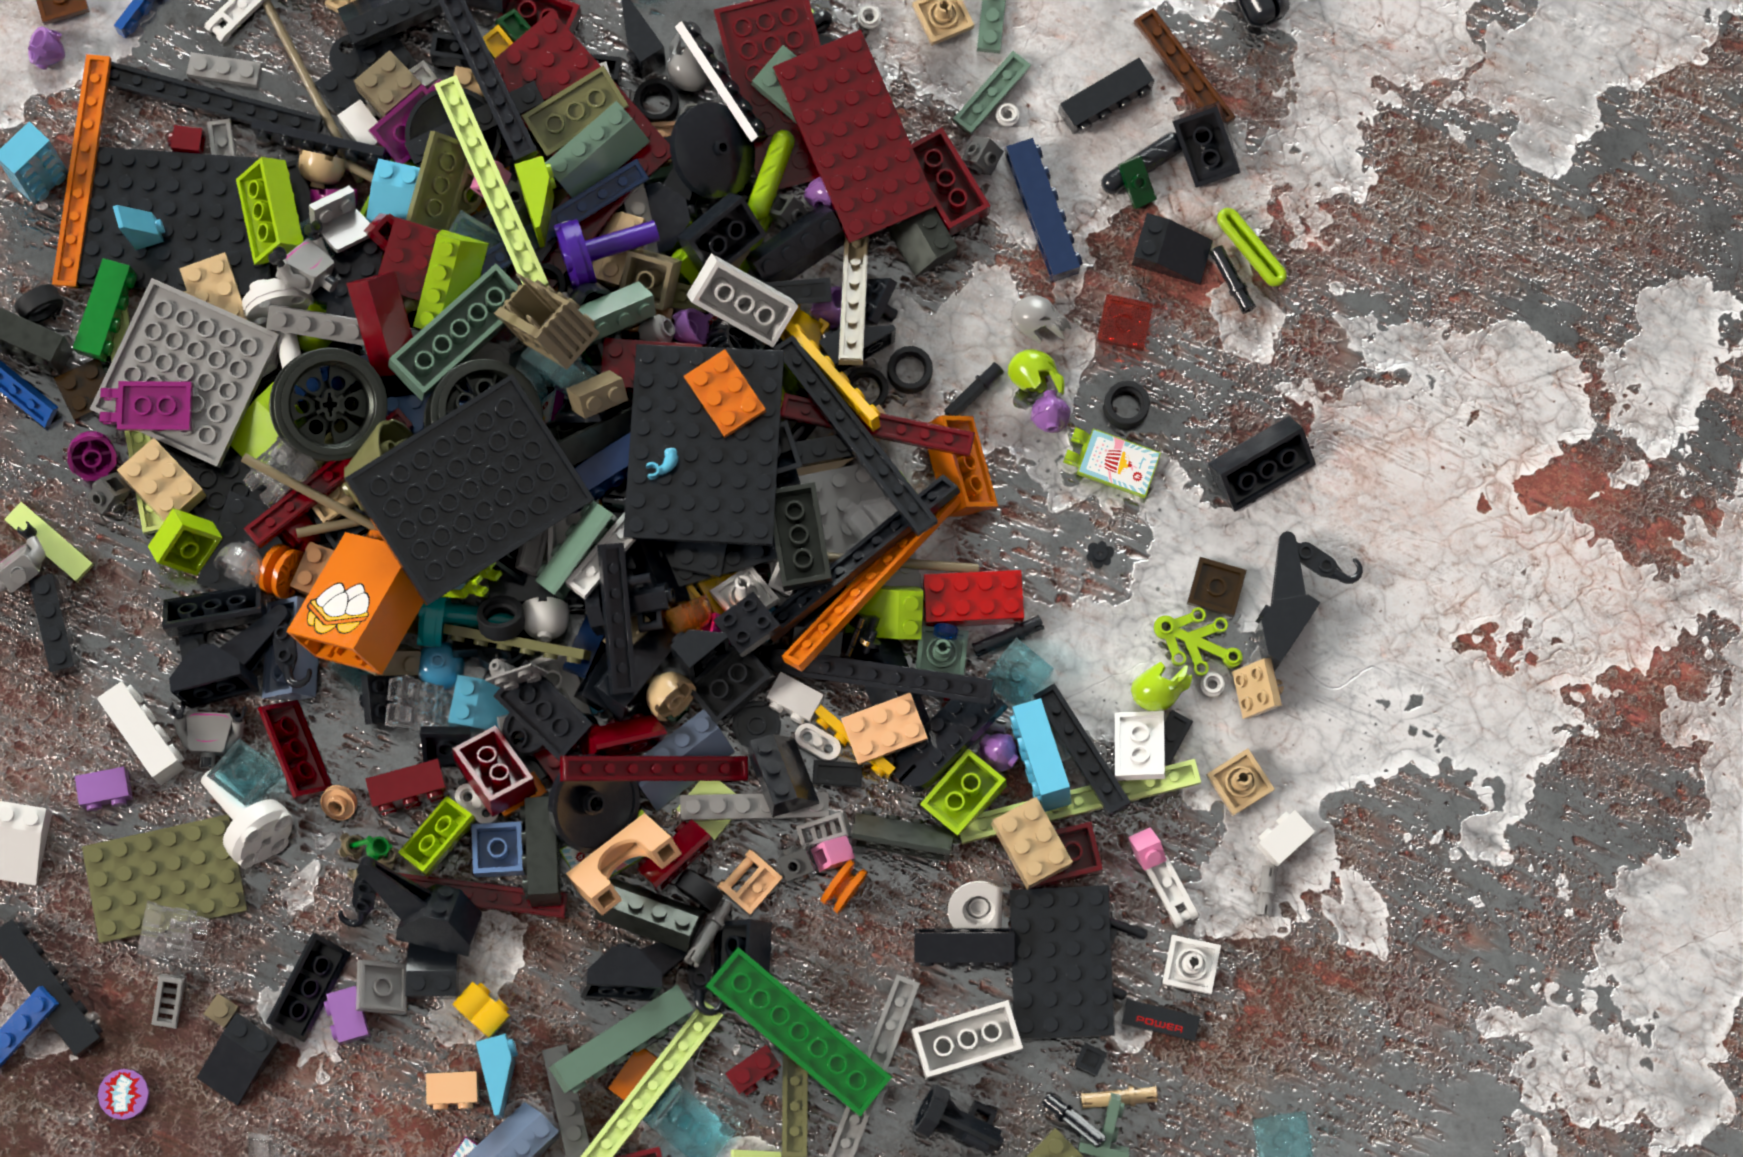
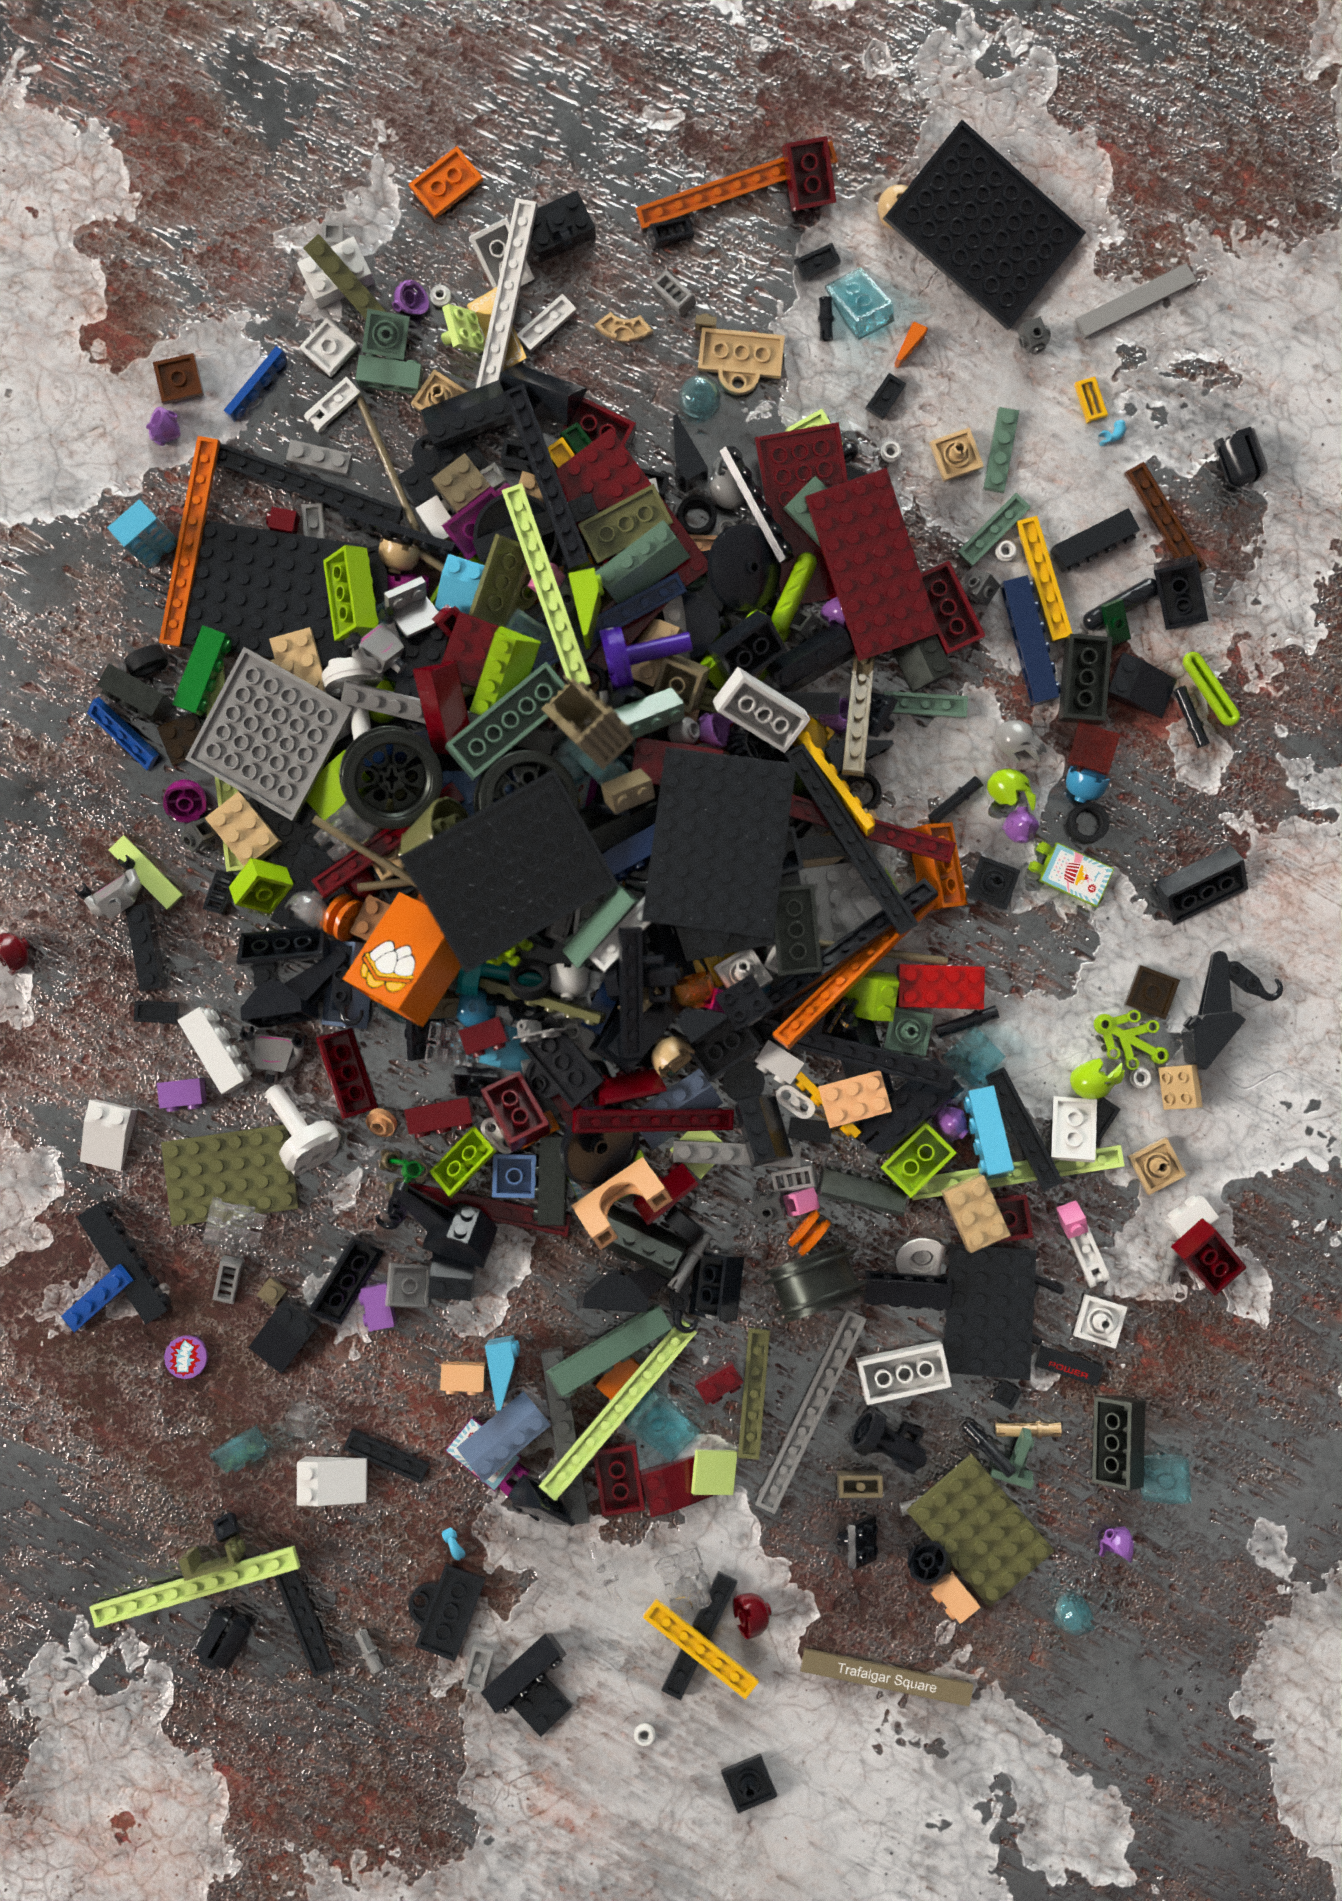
camera: 10 degrees right, 10 degrees up
magenta tile [99,381,193,431] -> none
medium azure slope [113,205,165,250] -> none
clear light blue slope [207,738,280,806] -> none
yellow brick [452,982,510,1038] -> none
medium azure arm [646,448,679,480] -> none
orange plate [684,349,766,438] -> none
green plate [705,947,892,1116] -> none
light nougat plate [717,849,783,916] -> none
black tyre [887,346,933,394] -> none
clear blue tile [933,623,959,640] -> none
black plant [1086,541,1114,569] -> none
none -> black tile [134,1001,179,1024]
none -> black slope [202,870,238,916]
none -> dark red brick [458,1016,511,1058]
none -> pearl dark grey wheel [762,1241,868,1324]
none -> sand green plate [883,691,968,718]
none -> black plate [965,856,1021,910]
none -> yellow plate [1016,516,1073,642]
none -> pearl dark grey brick [1058,633,1112,725]
none -> dark azure cylinder [1066,766,1110,803]
none -> pearl dark grey slope [1092,1396,1145,1491]
none -> dark red brick [1171,1218,1247,1296]

